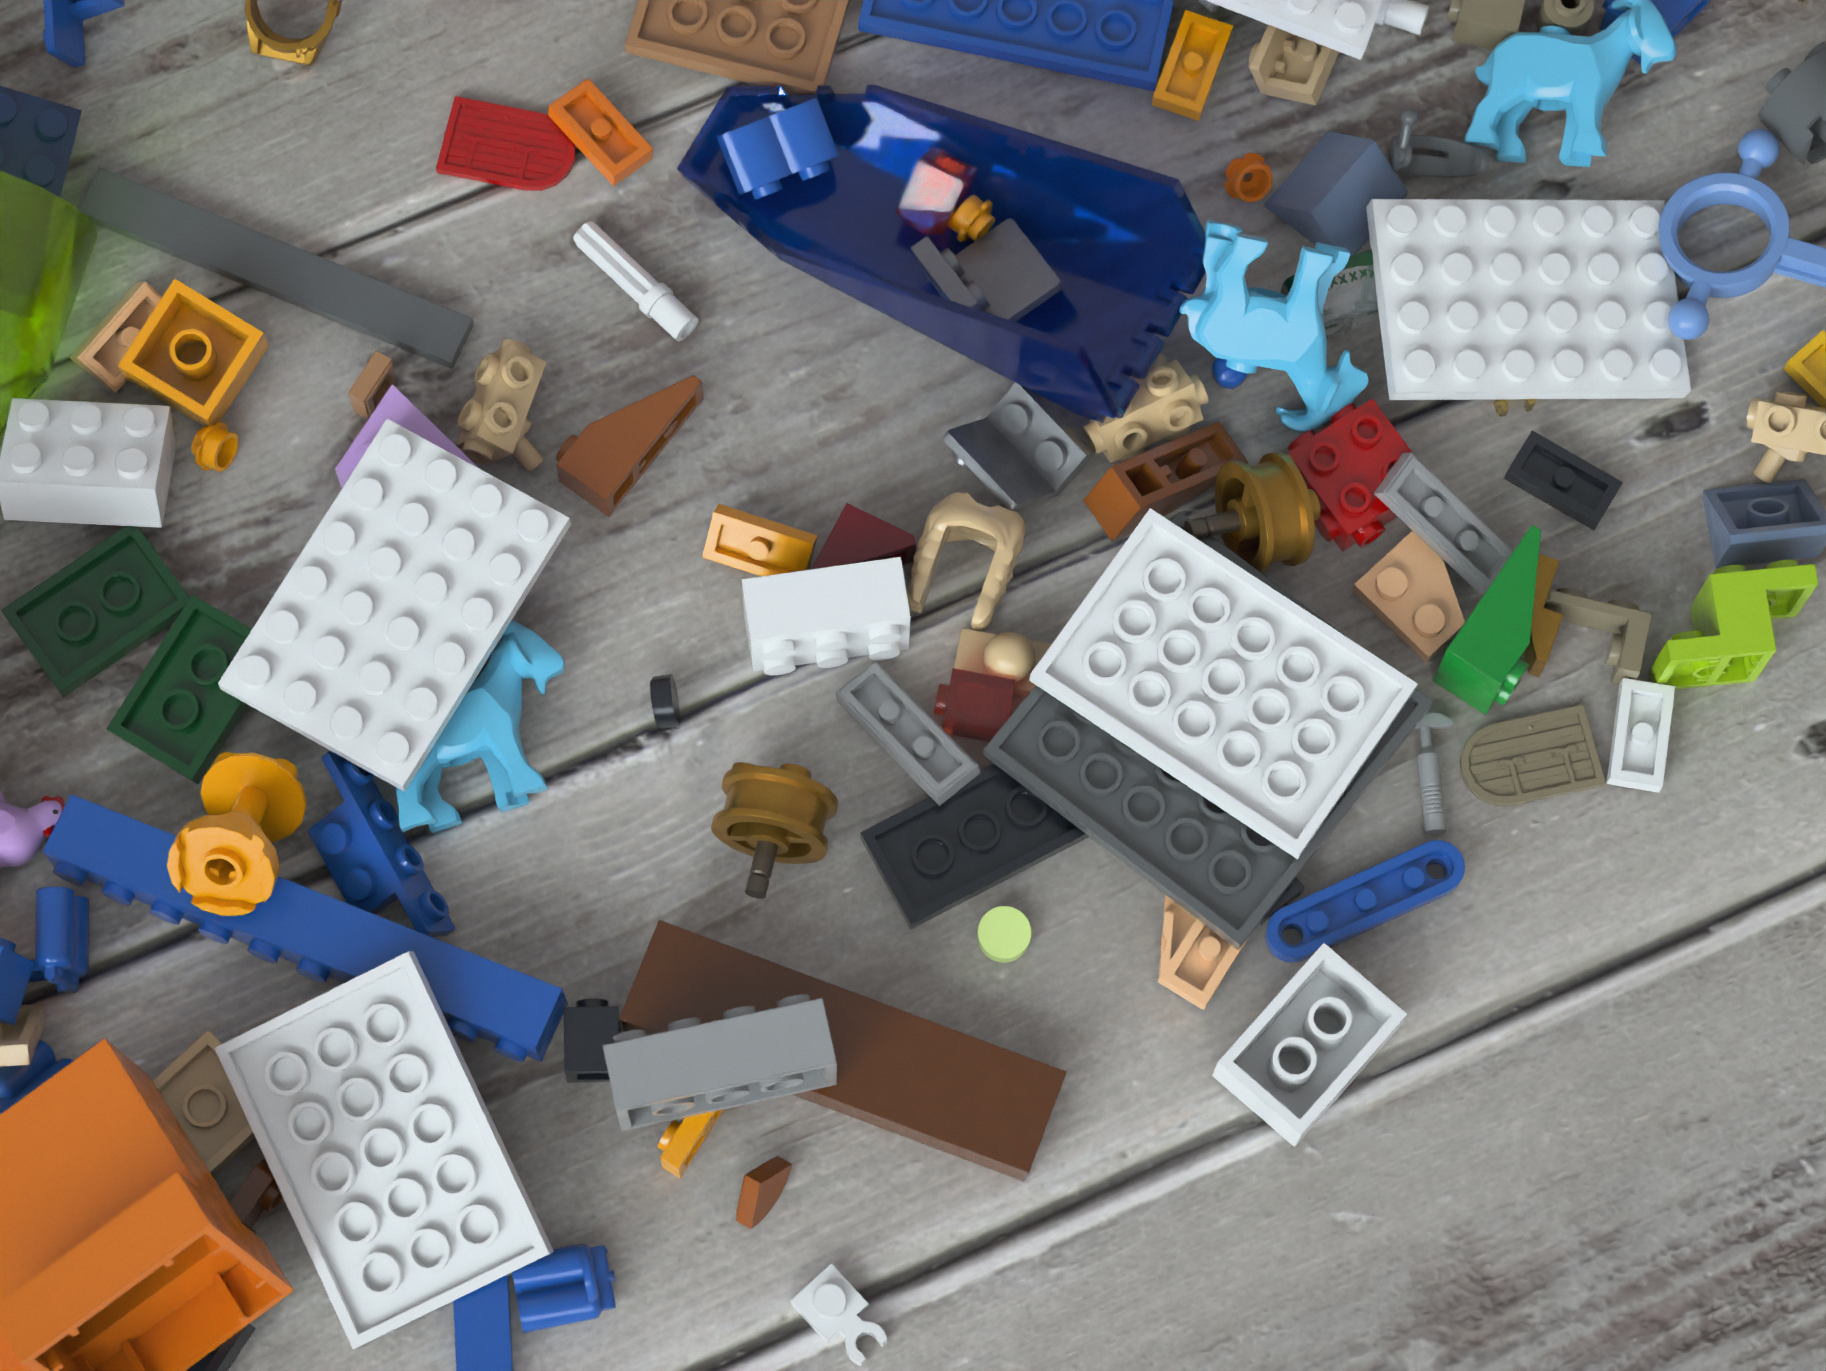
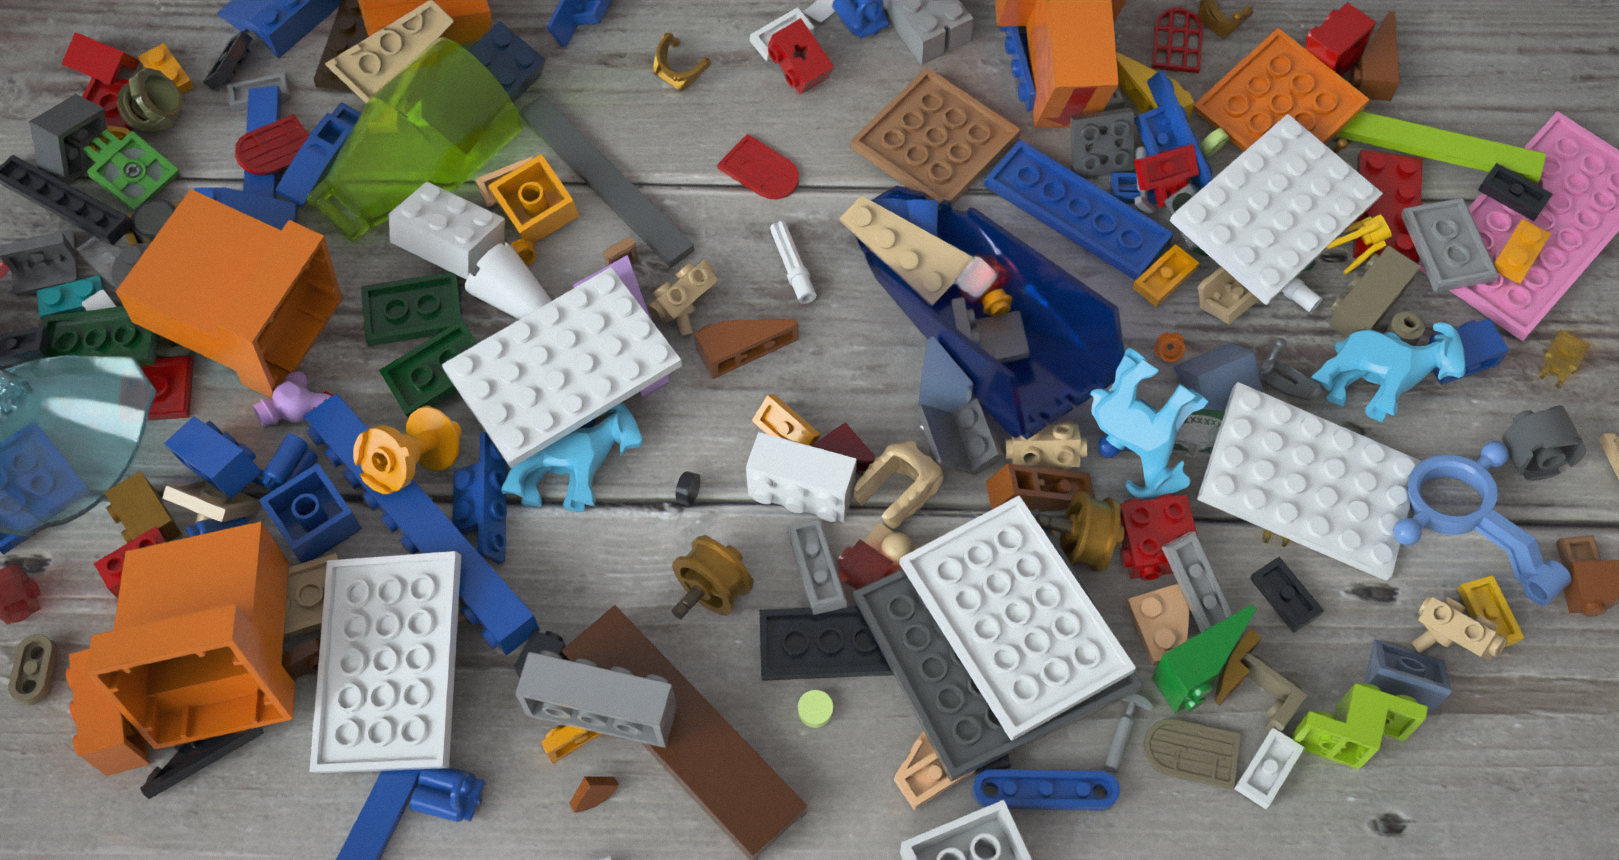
camera: 30 degrees right, 10 degrees down
orange plate [548,78,654,187] -> none
none -> blue brick [259,463,362,563]
none -> white cone [464,242,552,320]
none -> tan wing [839,195,975,306]
none -> sand blue slope [918,336,974,413]

